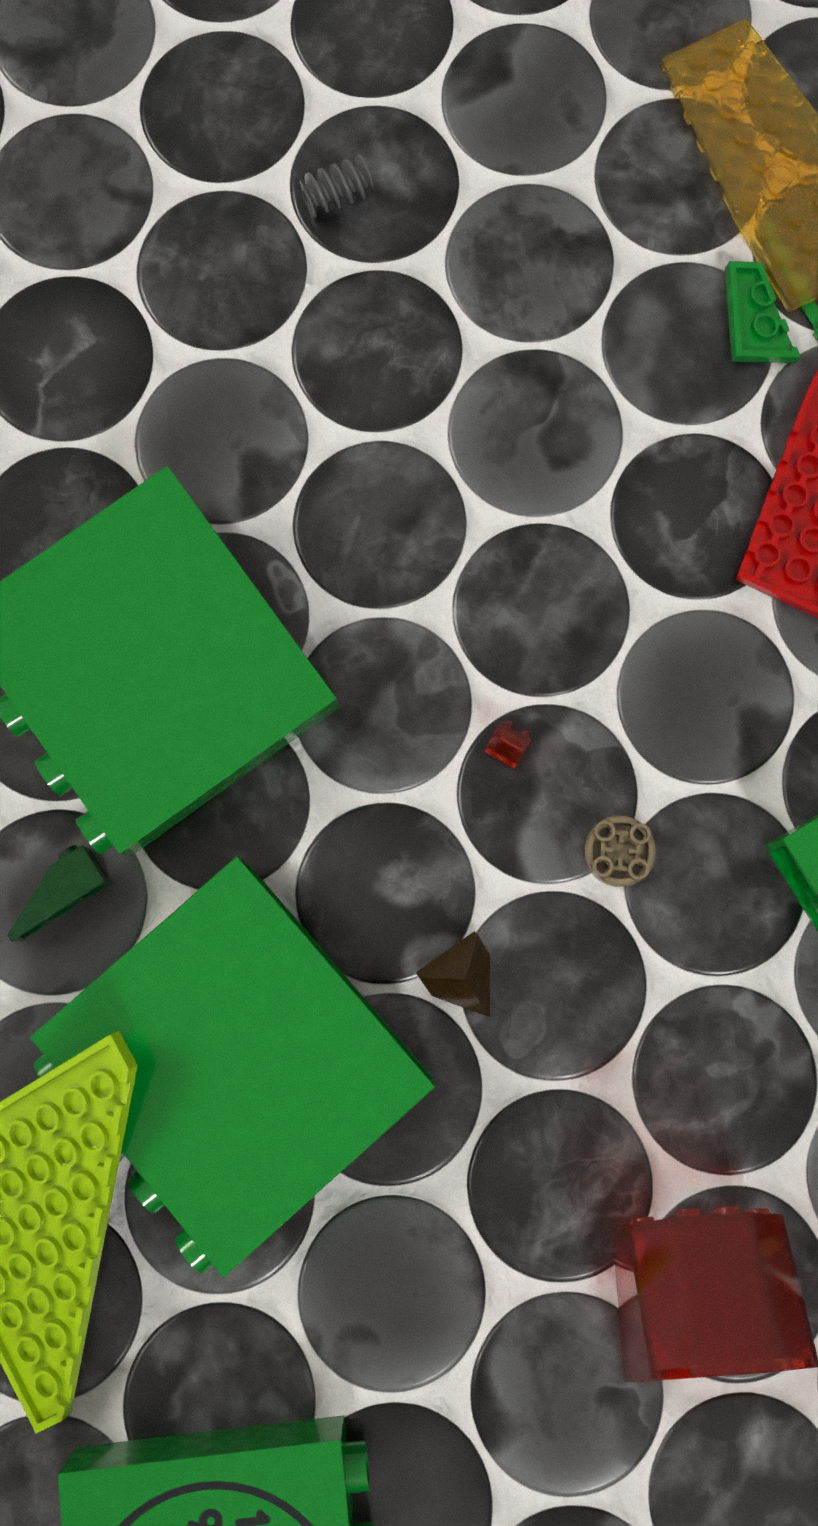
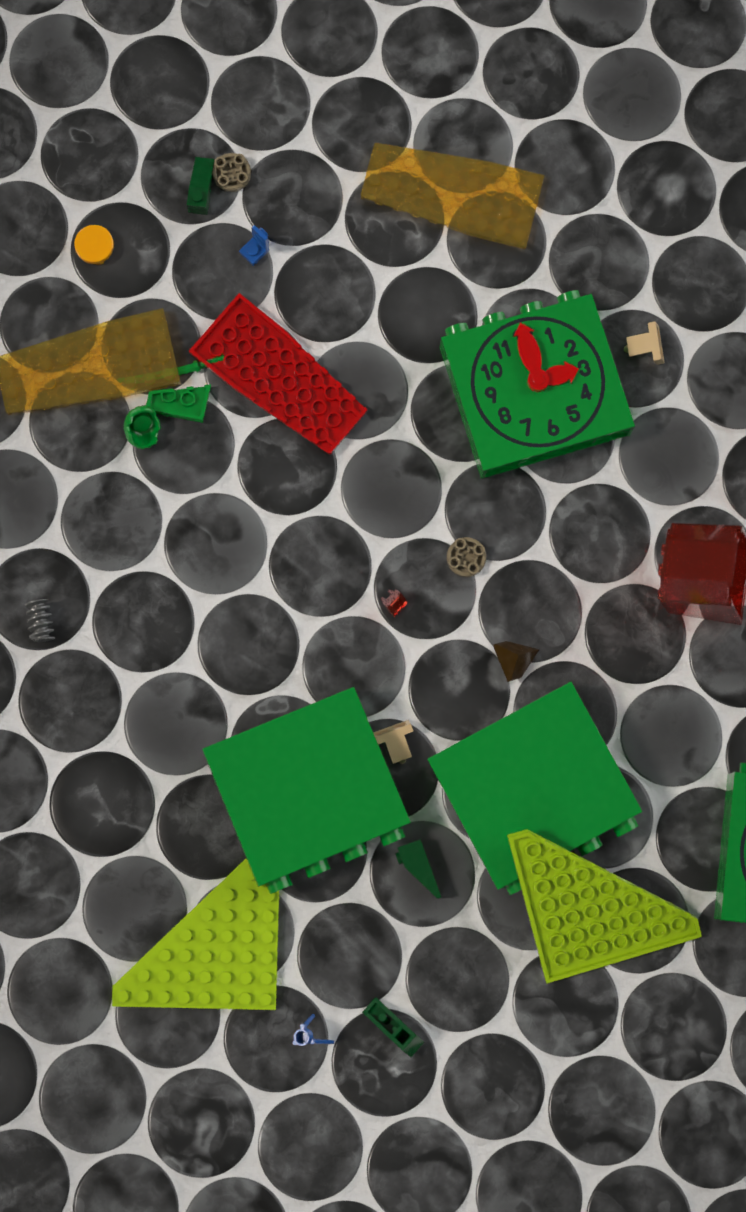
camera: 80 degrees left, 0 degrees up
none -> green piece [124,405,161,449]
none -> tan piece [374,720,413,764]

